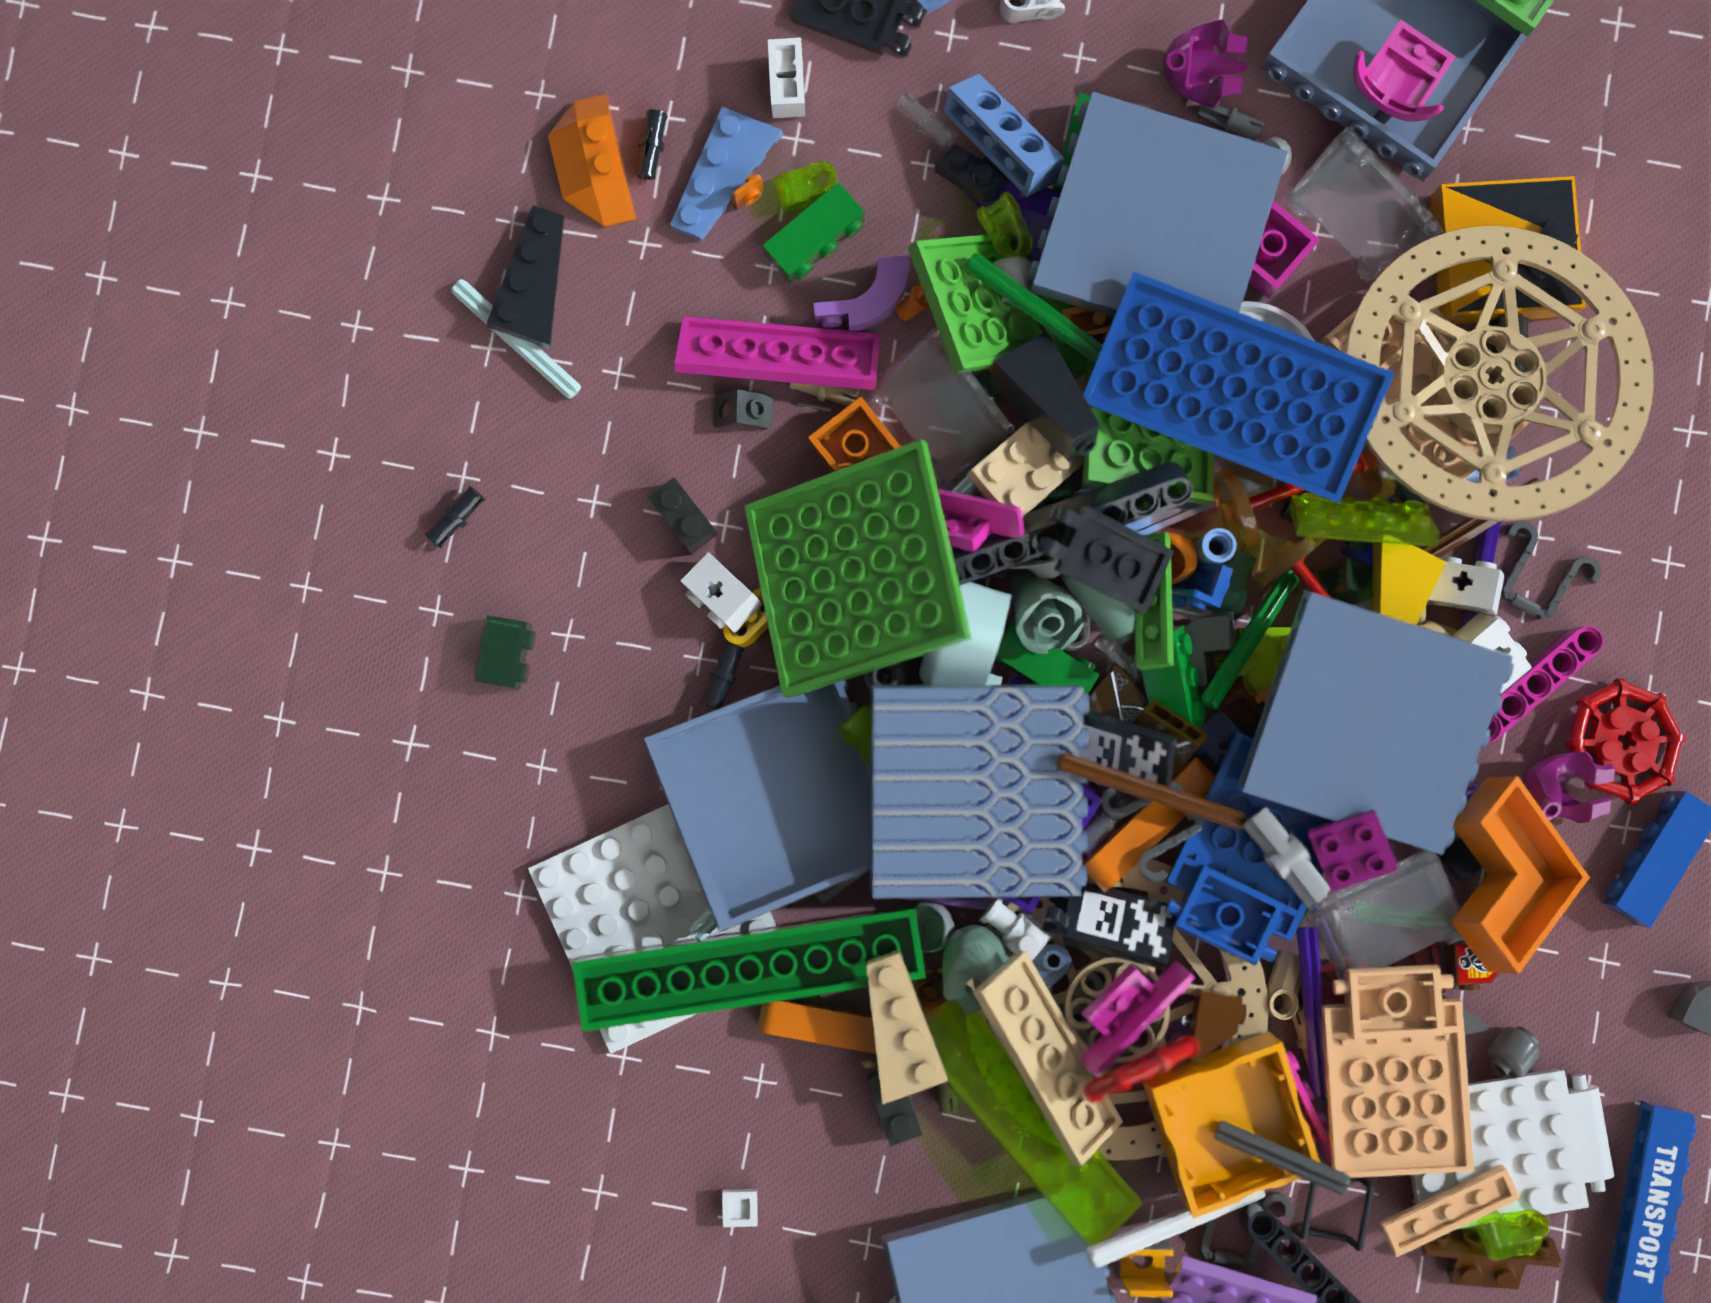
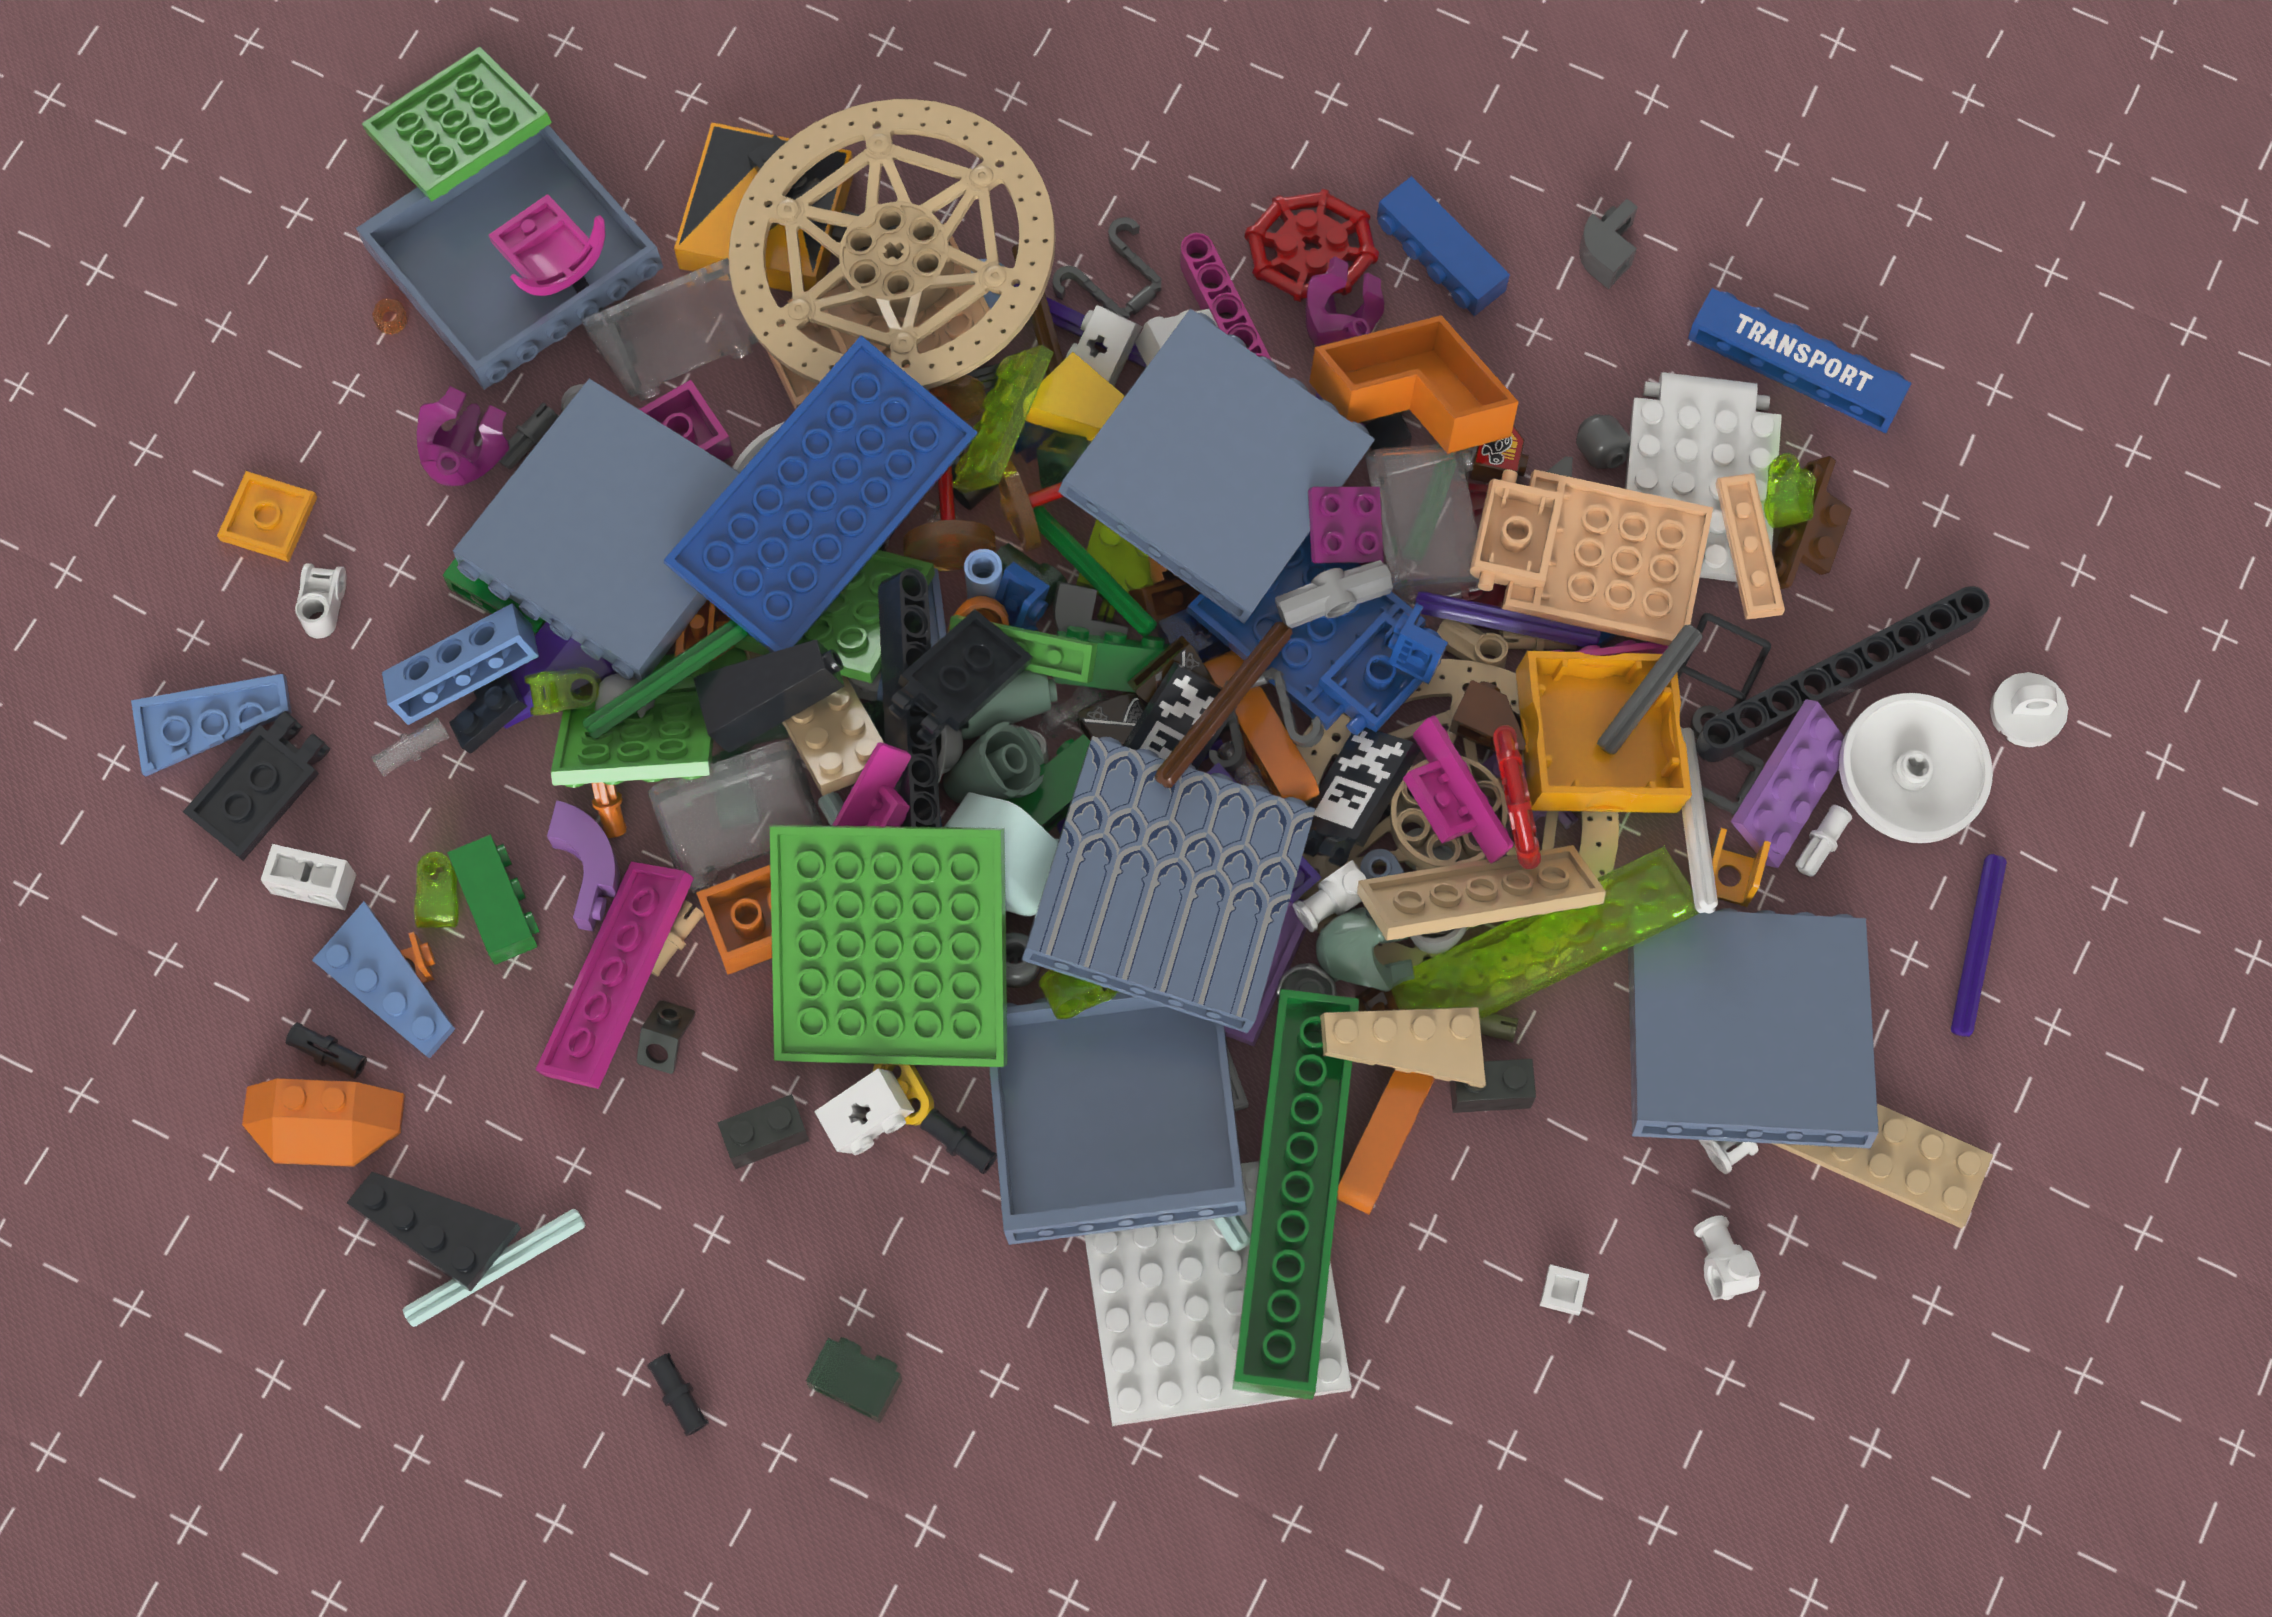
camera: 75 degrees left, 15 degrees down
none -> blue bracket [1387,603,1448,685]

